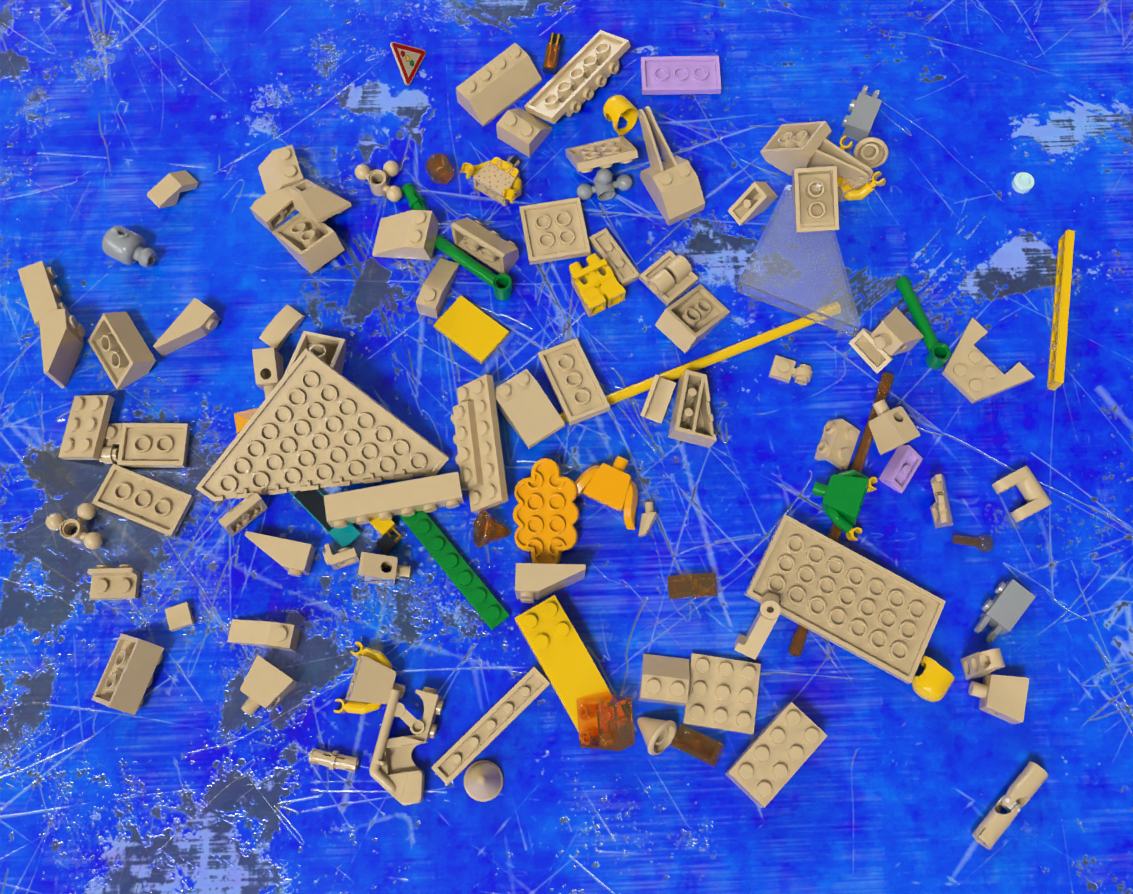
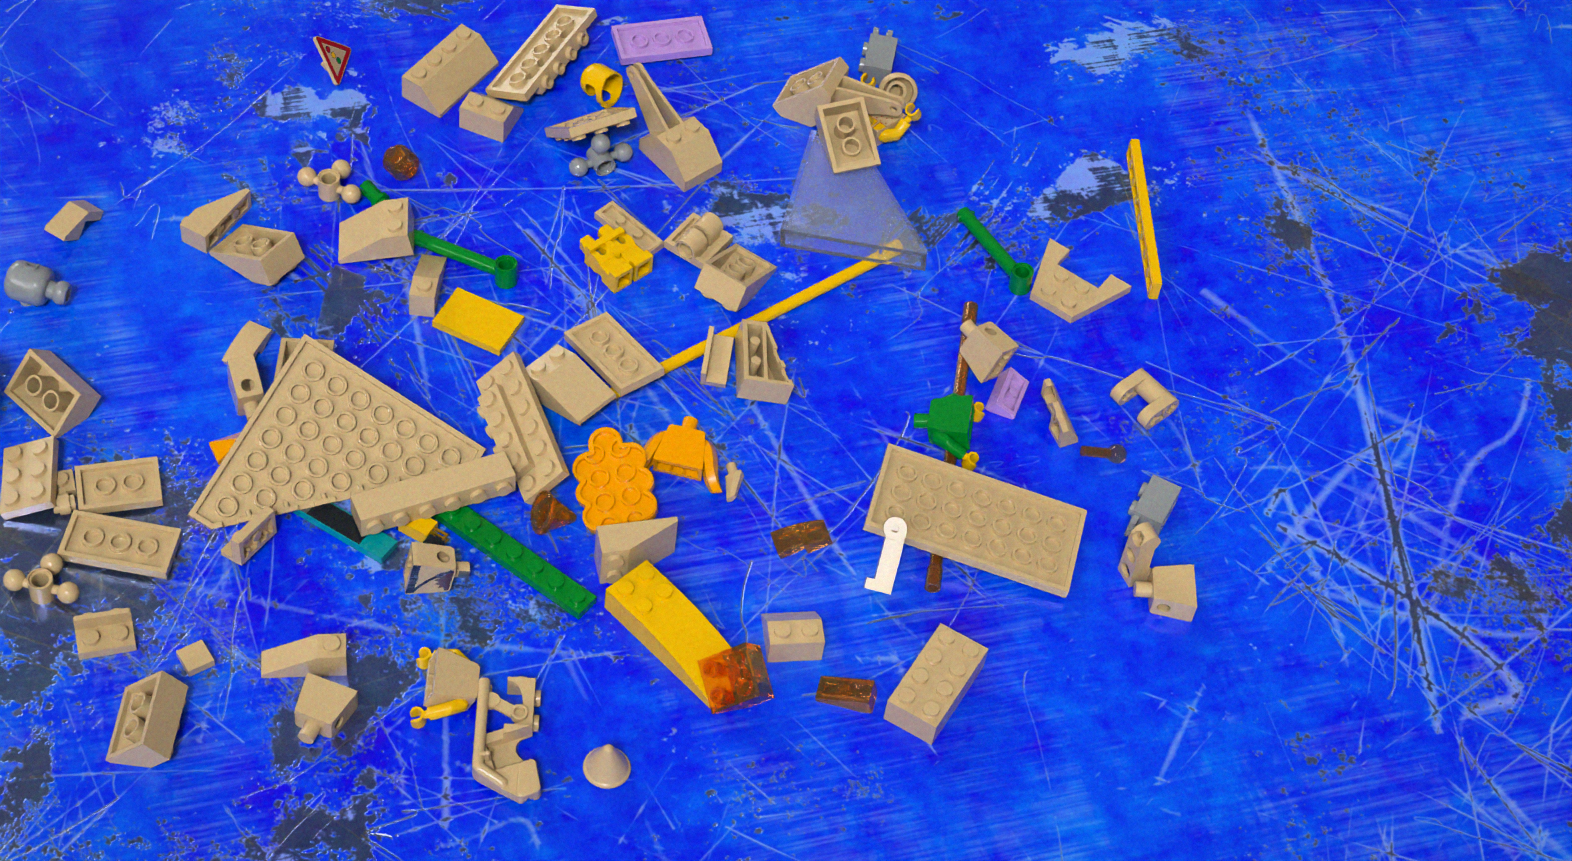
camera: 20 degrees left, 20 degrees down
tan slope [153,298,220,356] -> none
tan slope [245,531,316,577] -> none
tan slope [258,145,305,194] -> none
tan slope [289,179,352,223] -> none
tan pin [309,748,359,773] -> none
tan bracket [323,543,360,570] -> none
tan plate [431,667,550,786] -> none
tan slope [451,217,519,274] -> none
torso [460,155,522,207] -> none
tan plate [519,197,591,265] -> none
clear orange piece [542,33,564,75] -> none
tan hat [637,717,677,756] -> none
tan plate [683,653,761,735] -> none
tan slope [727,181,778,226] -> none
tan plate [769,355,813,385] -> none
tan bracket [814,419,860,470] -> none
tan slope [849,328,893,374] -> none
tan torso [871,307,924,356] -> none
yellow helmet [912,656,955,702] -> none
tan piece [972,761,1048,850] -> none
light aqua tile [1012,172,1034,193] -> none

